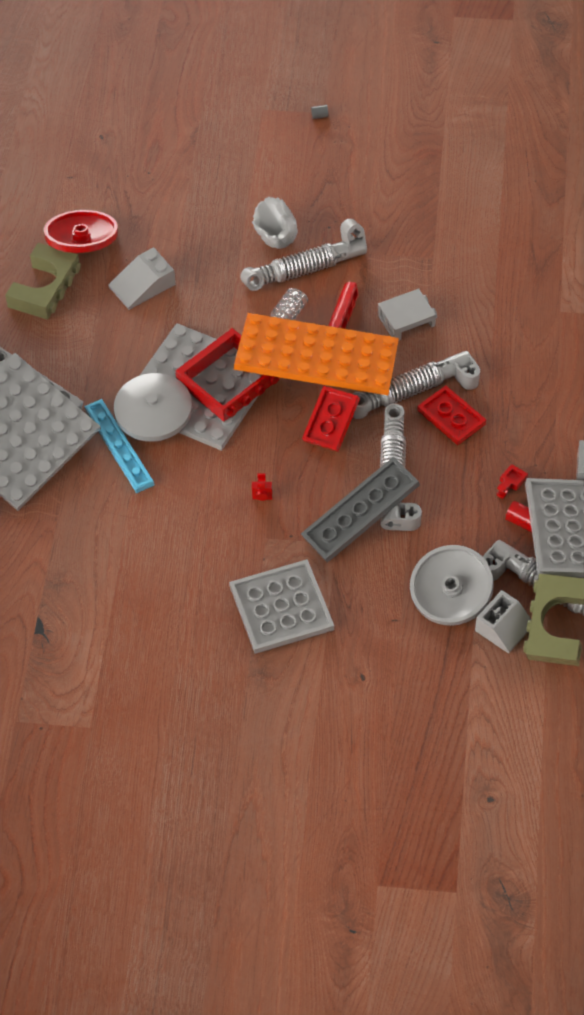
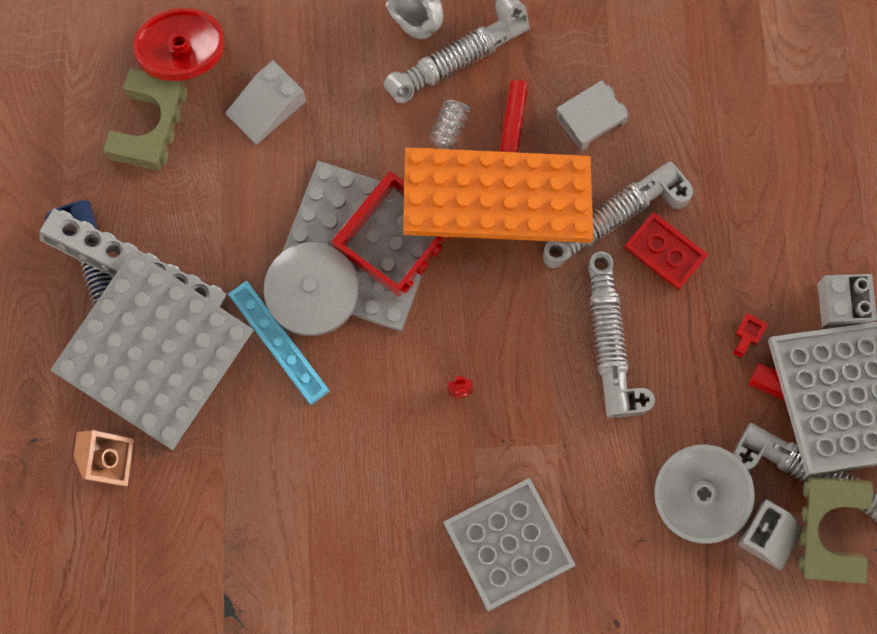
camera: 10 degrees left, 20 degrees up
dark grey plate [301,456,420,563] -> none
red plate [302,386,360,452] -> none

